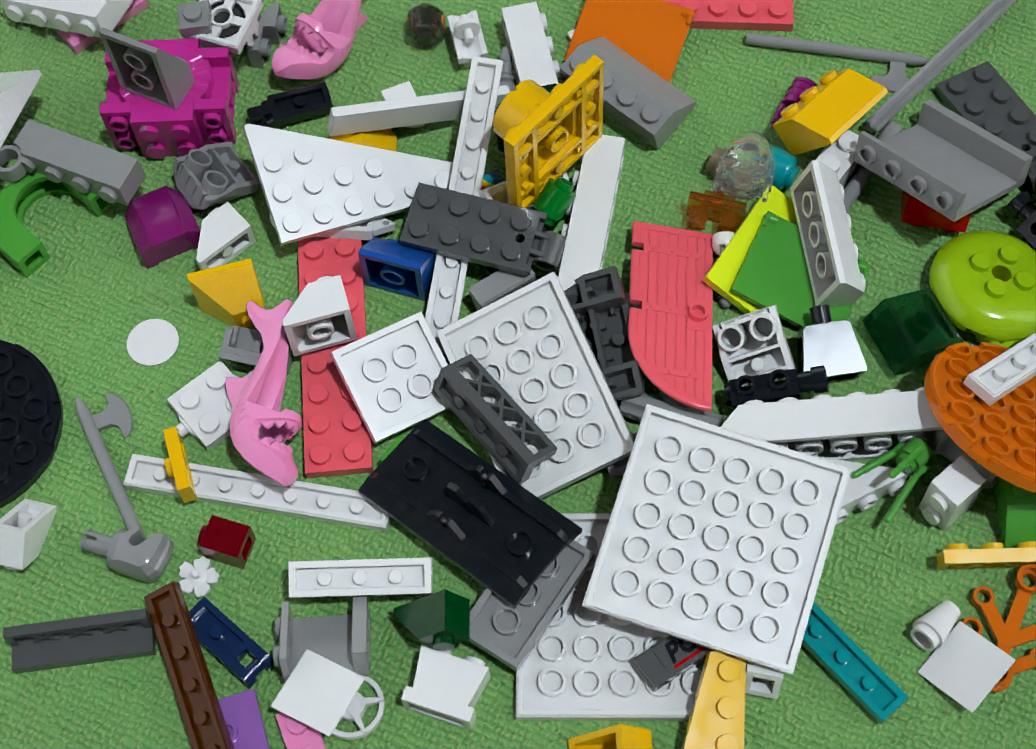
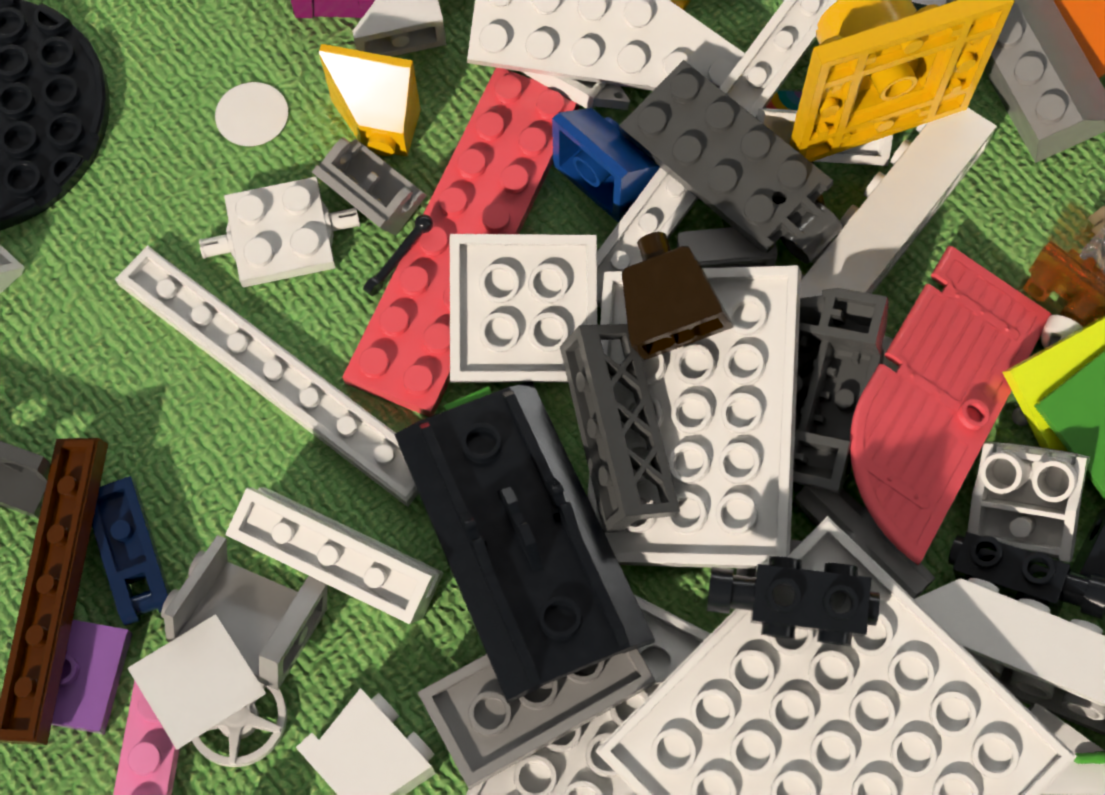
camera: 25 degrees right, 5 degrees up
light grey piece [75,393,147,542] -> none
light grey piece [81,527,174,584] -> none
yellow plate [163,426,197,503] -> none
white plant [179,556,220,598] -> none
dark red brick [198,515,256,569] -> none
bright pink piece [225,299,302,487] -> none
white slope [282,275,358,357] -> none
dark green slope [393,589,470,651] -> none
green brick [533,176,576,226] -> none
none -> black hinge [363,214,433,296]
none -> dark brown torso [622,232,733,361]
none -> black brick [707,556,880,646]

